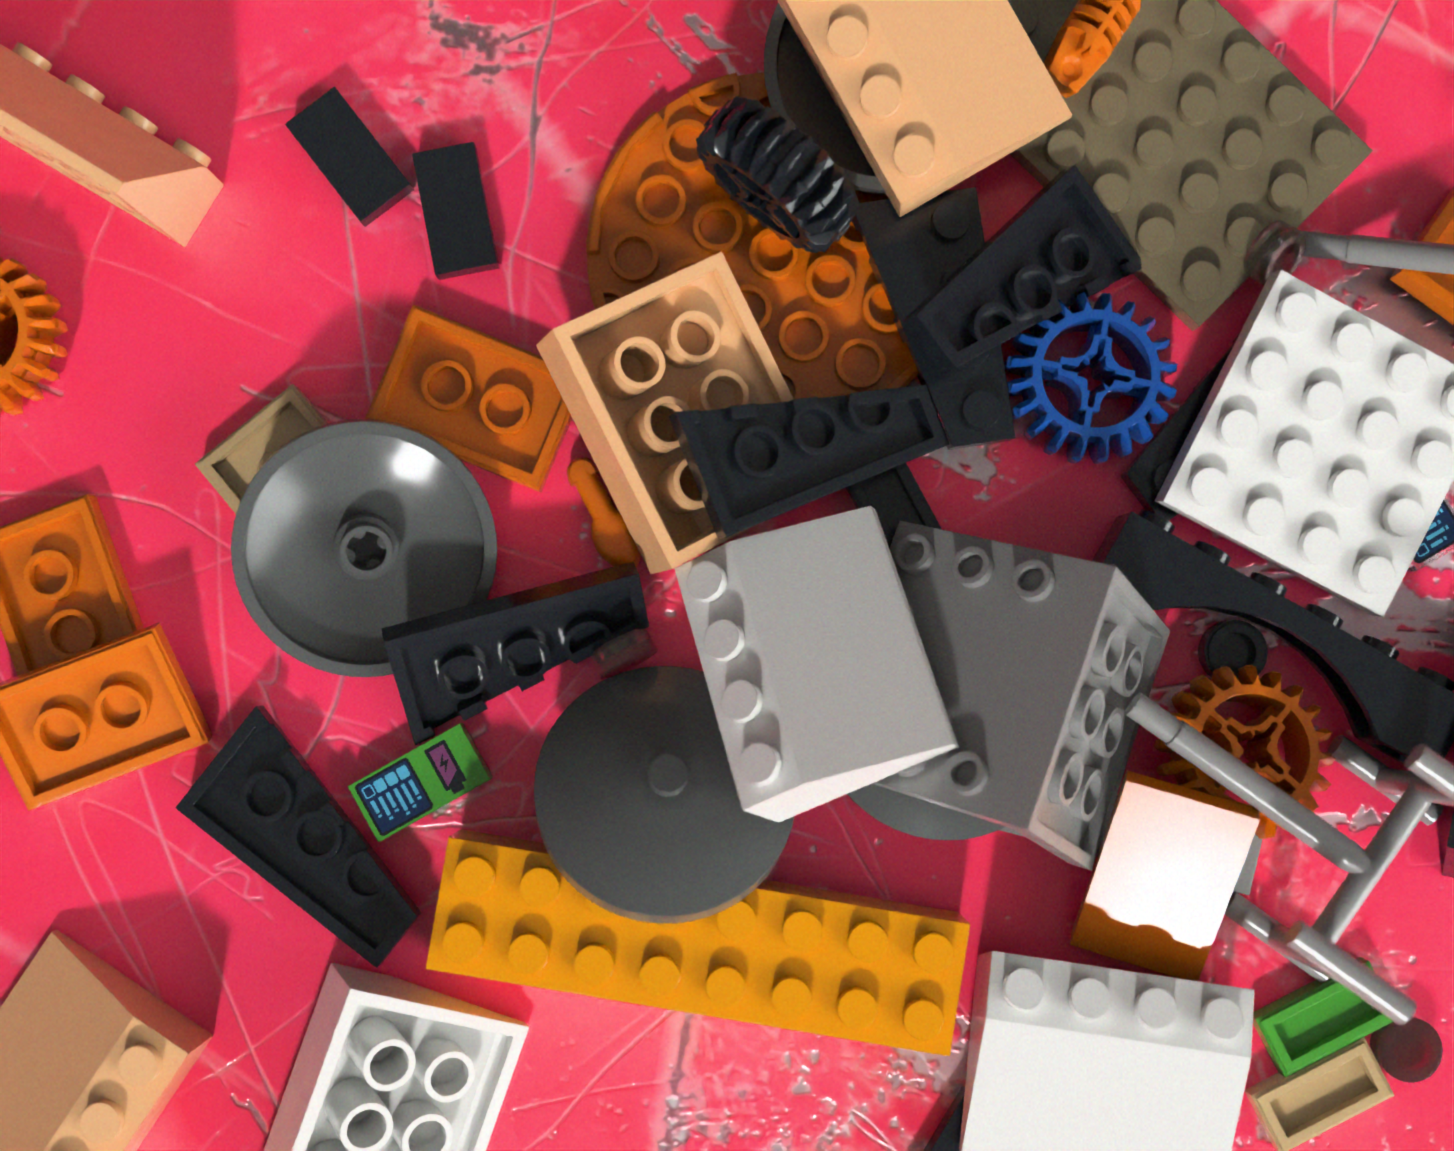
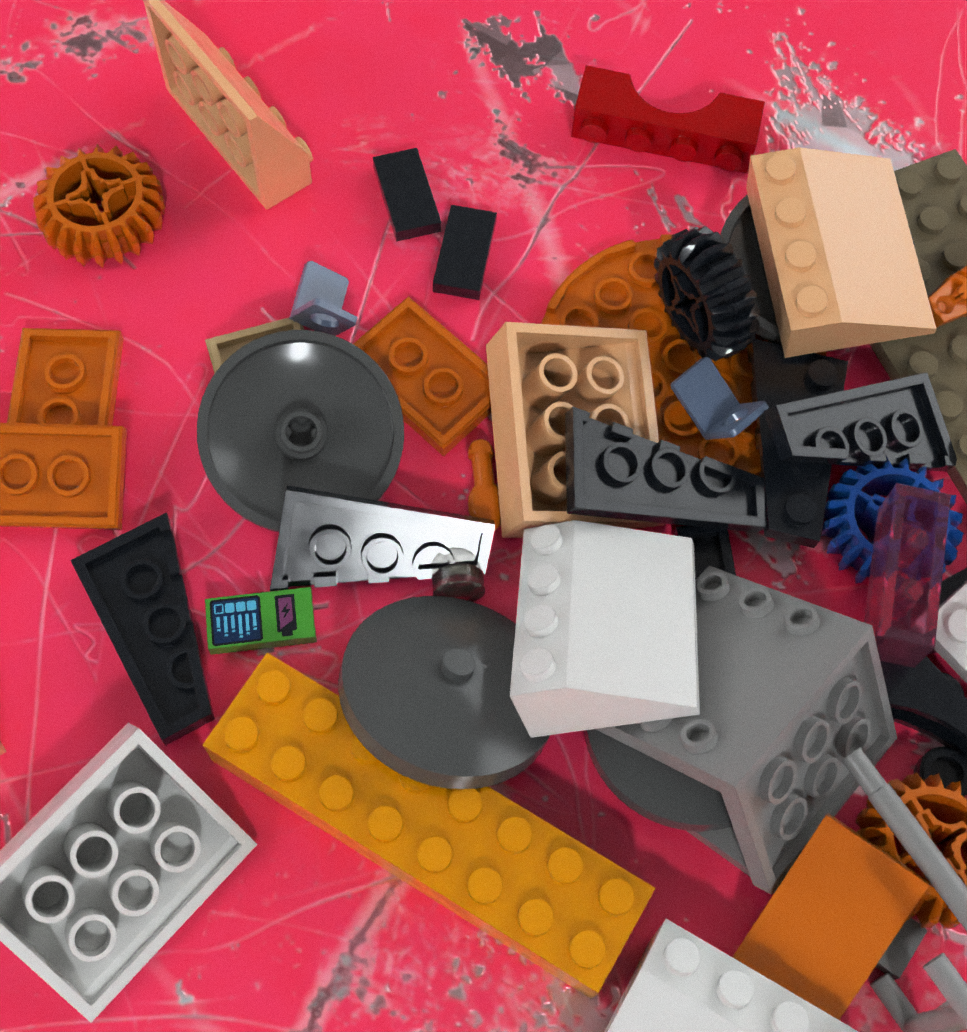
camera: 20 degrees right, 20 degrees down
none -> sand blue bracket [289,261,358,336]
none -> sand blue bracket [671,357,769,440]
none -> clear pink brick [864,483,951,668]

